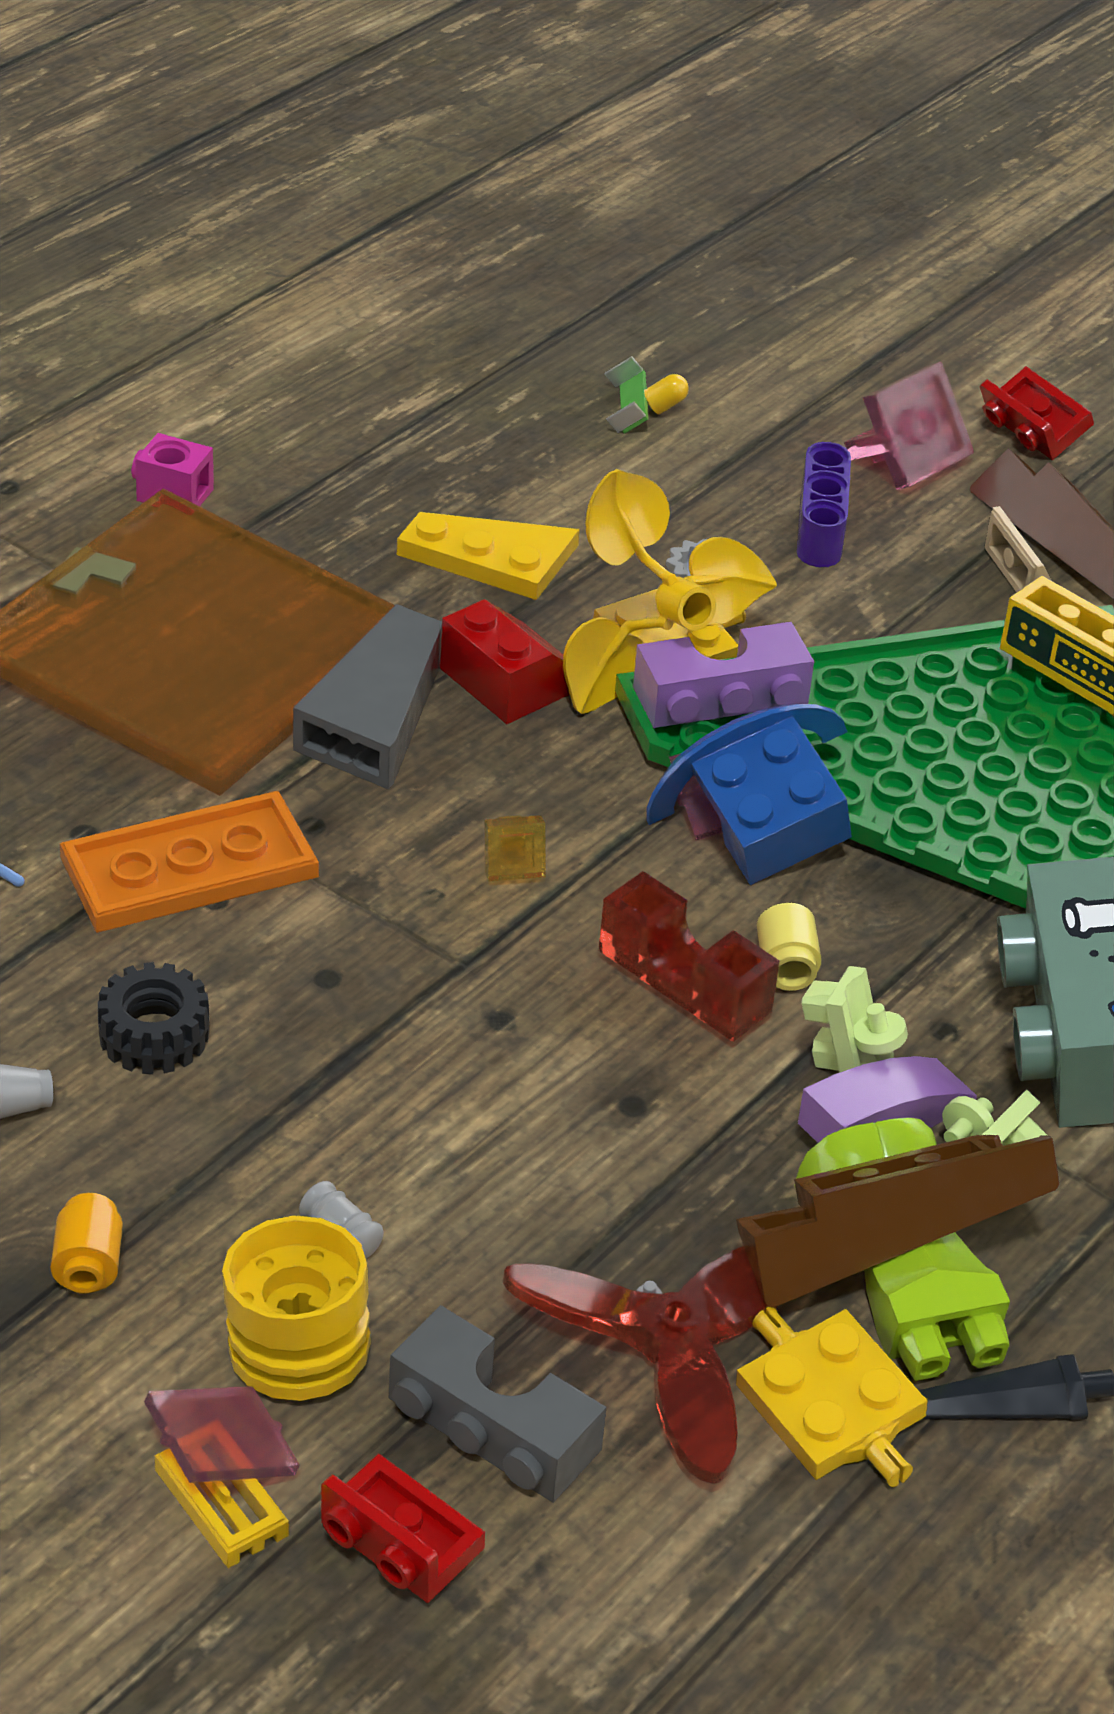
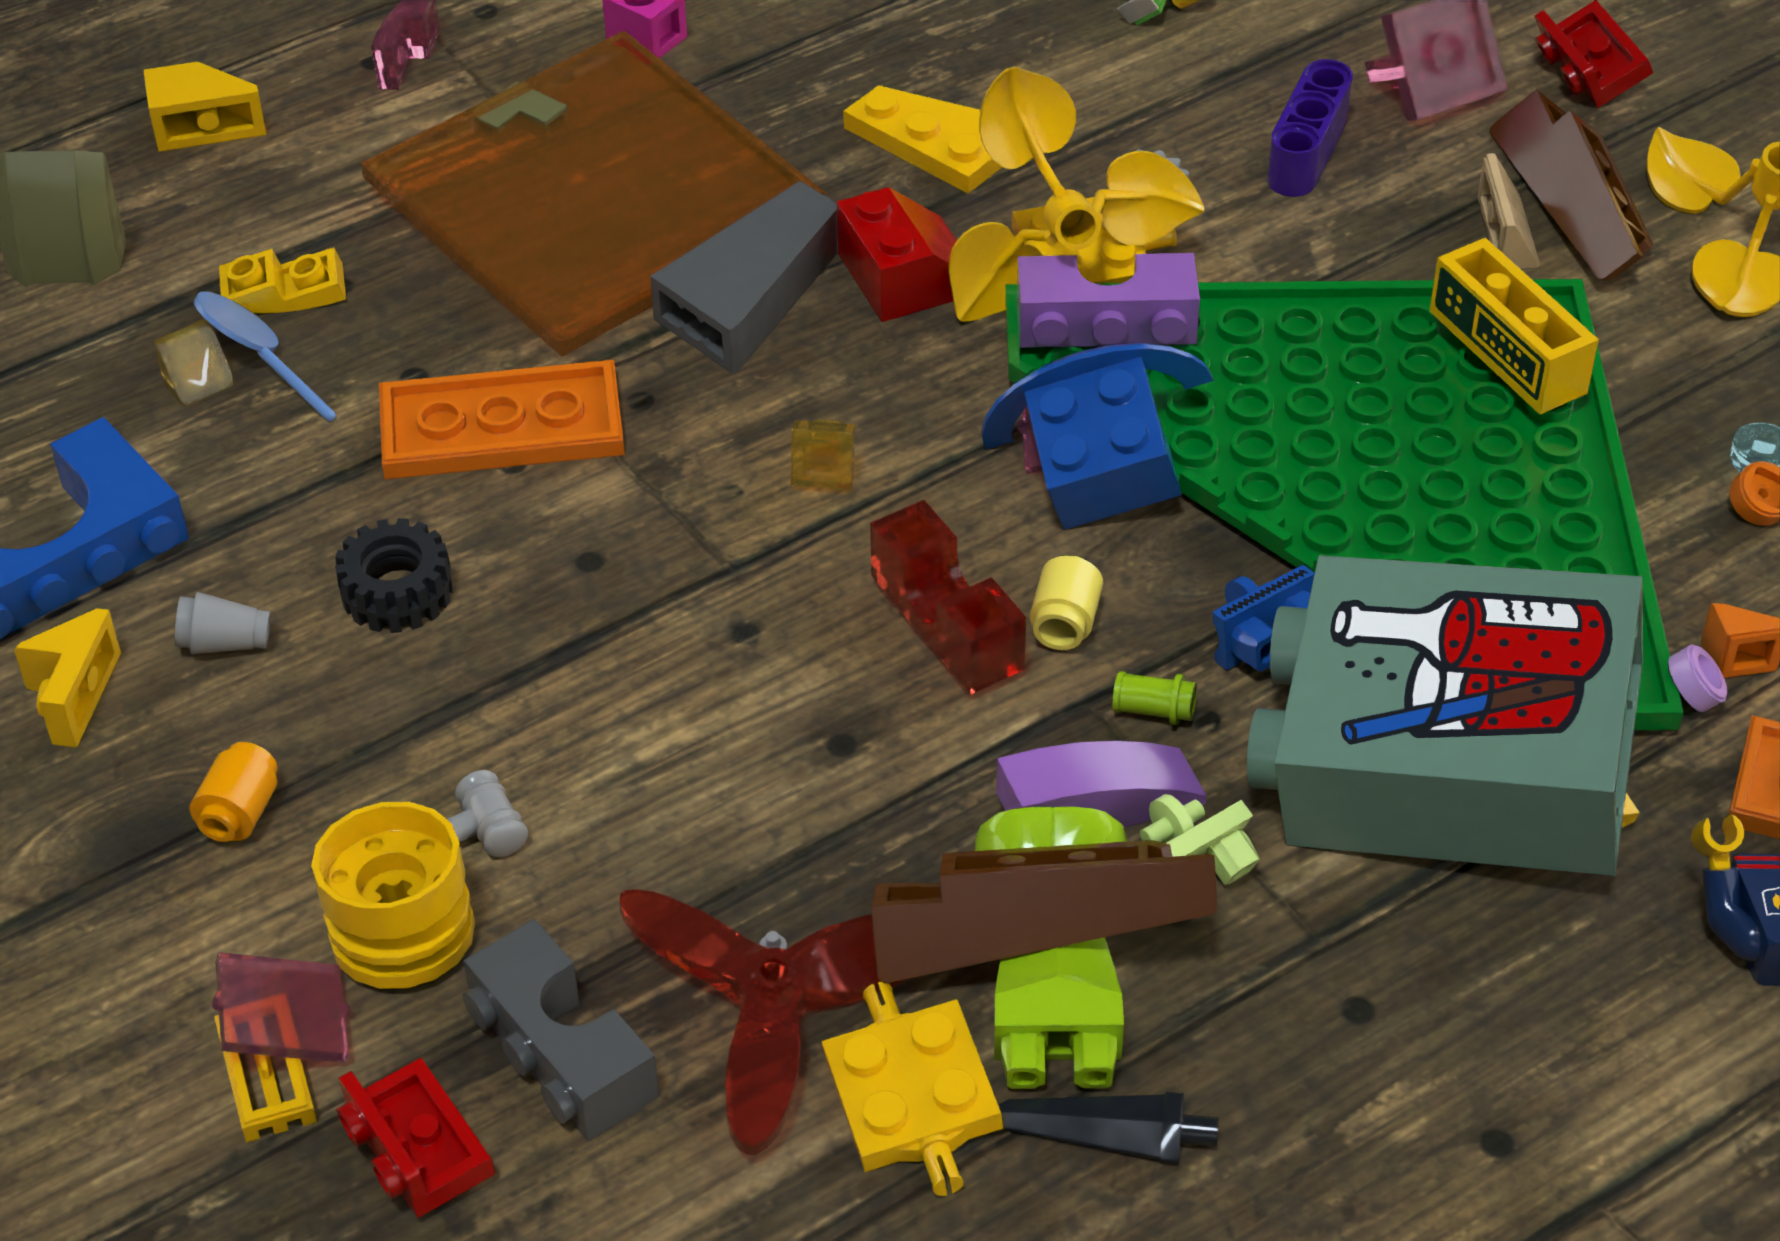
camera: 20 degrees right, 5 degrees up
yellowish green hips [801,966,908,1072] -> none
none -> lime pin [1112,671,1197,726]
none -> blue hips [1212,565,1315,672]

